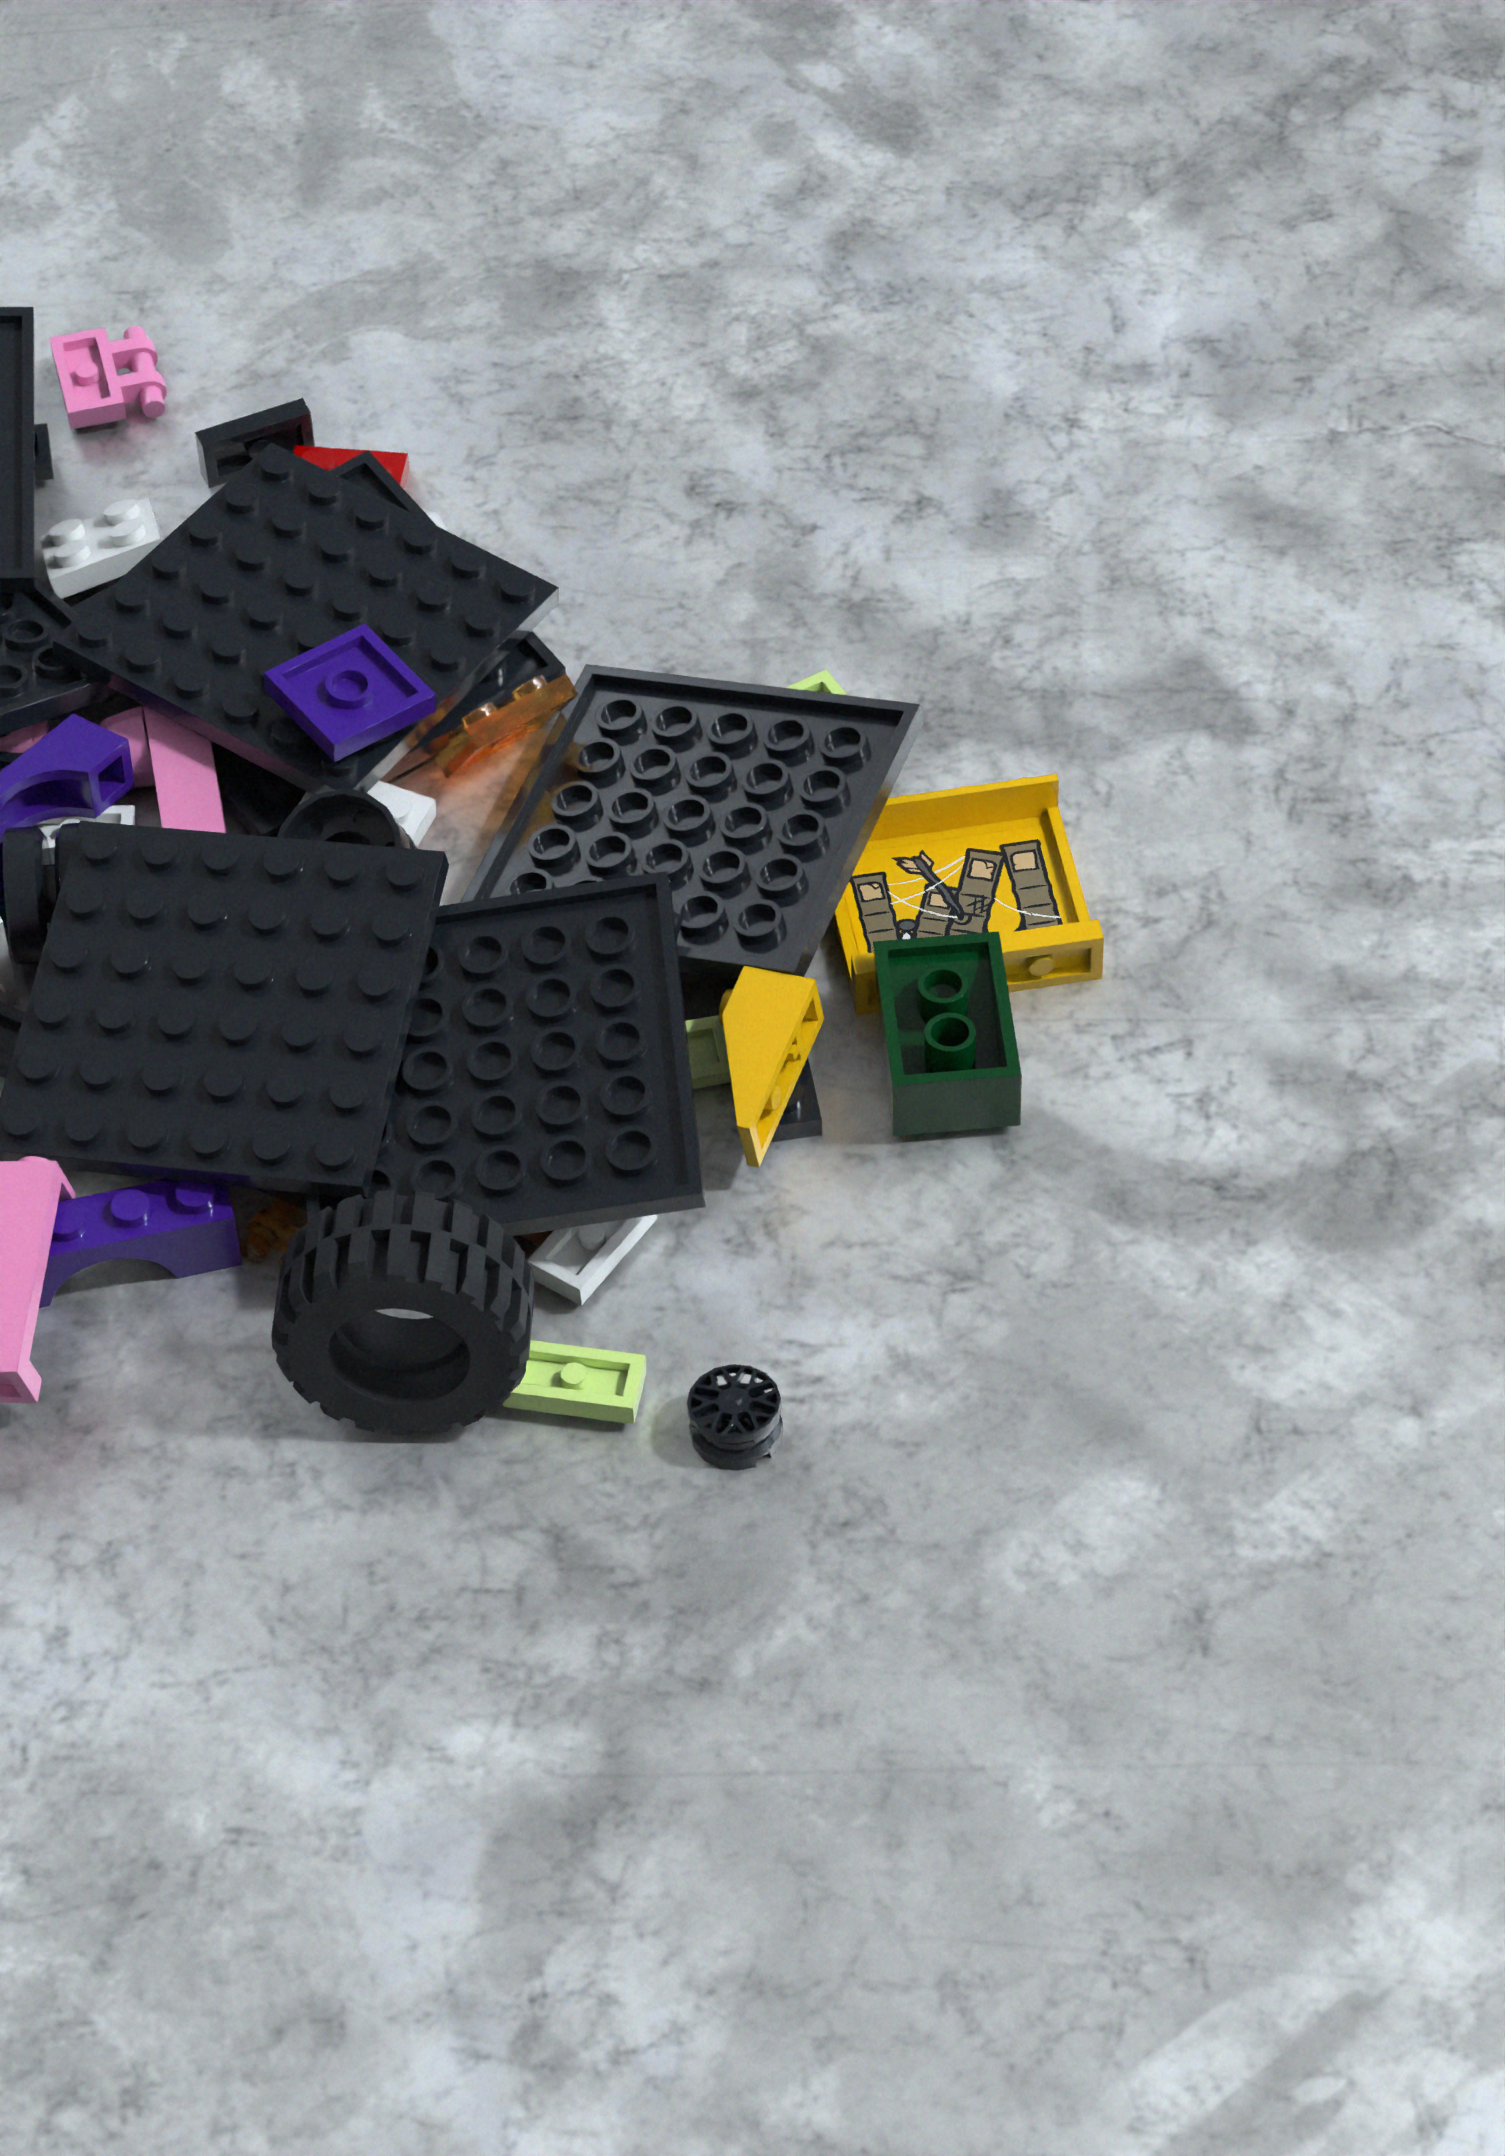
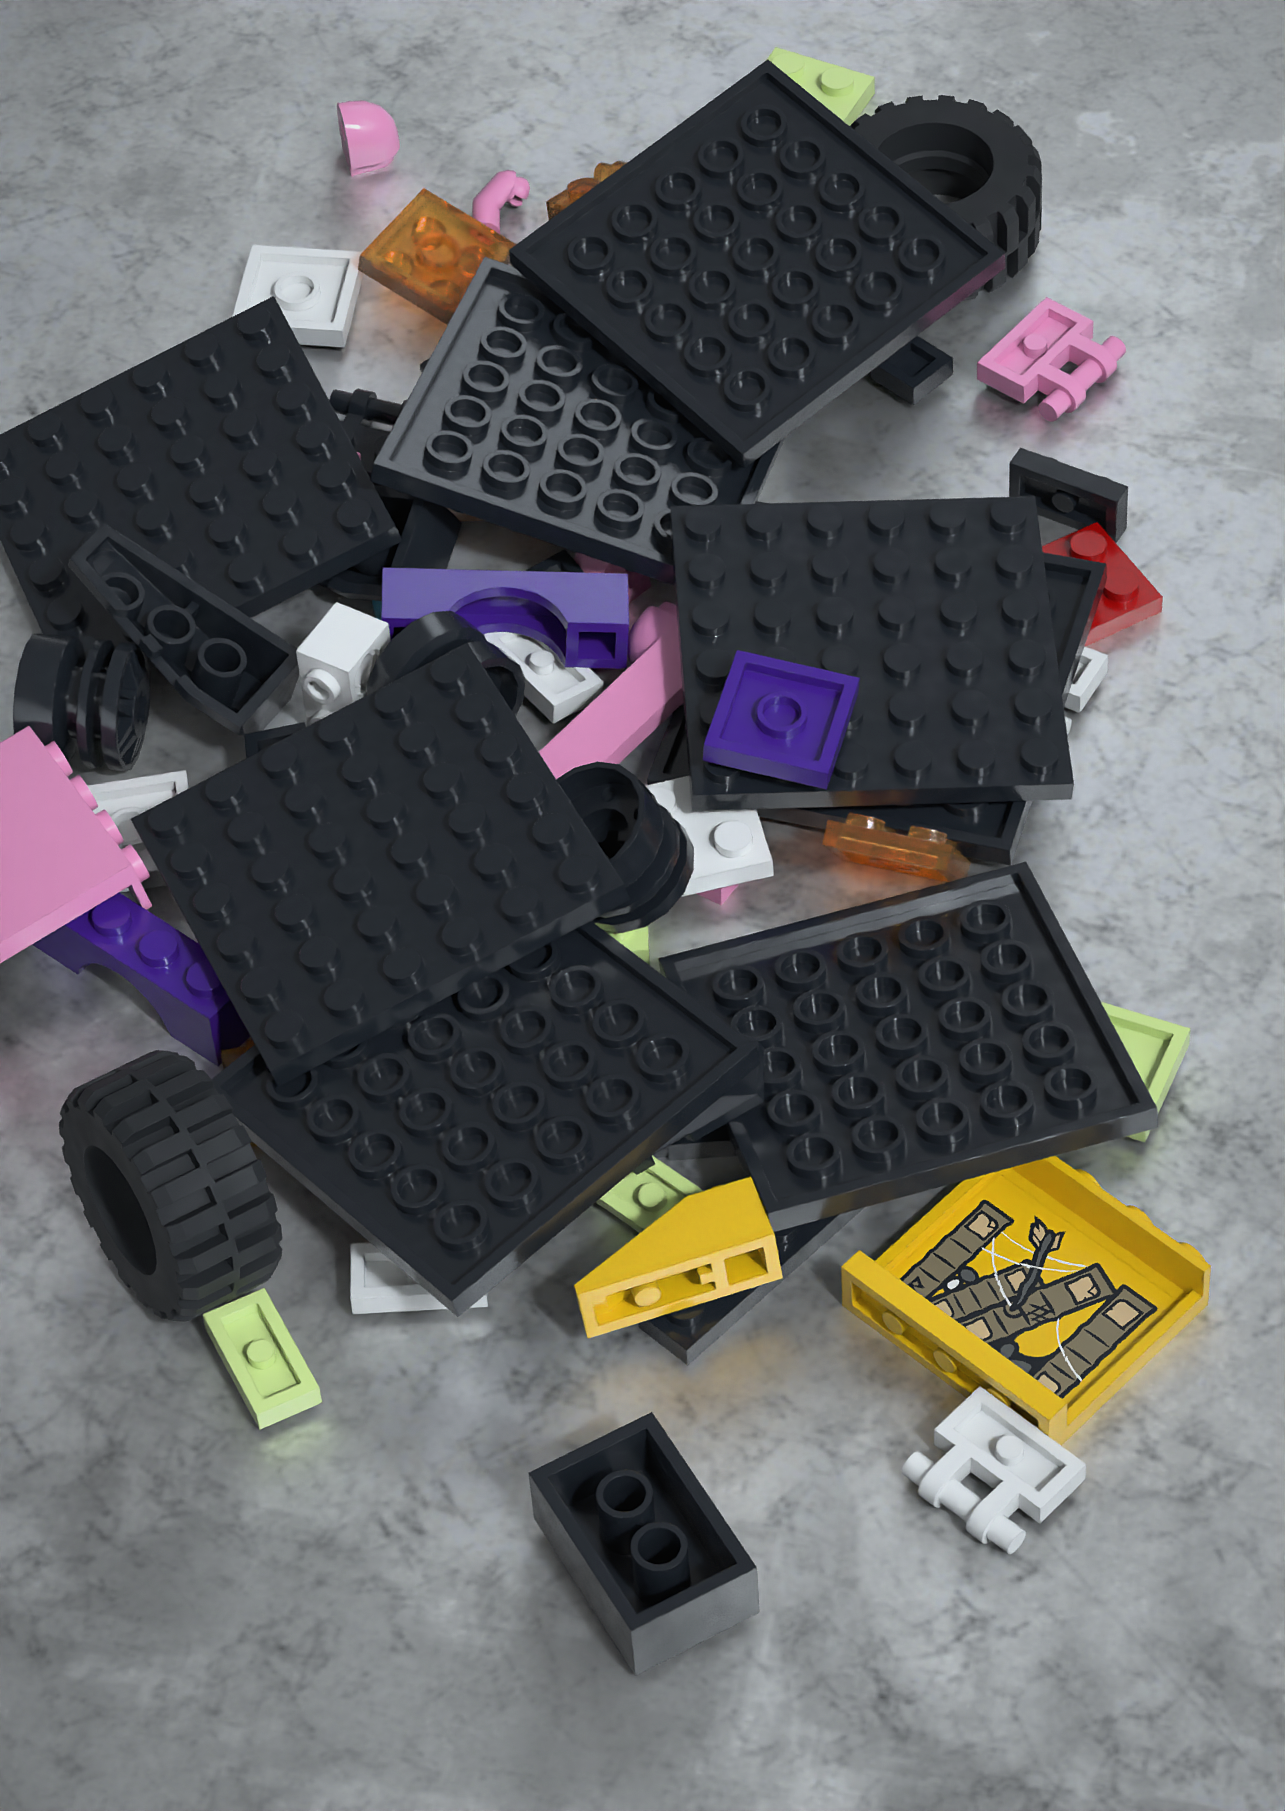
camera: 55 degrees right, 0 degrees up
white plate [39,497,163,599] -> none
black wheel [687,1364,783,1471] -> none
dark green slope [873,931,1022,1136] -> none
none -> black brick [528,1412,760,1676]
none -> white plate [902,1386,1086,1554]

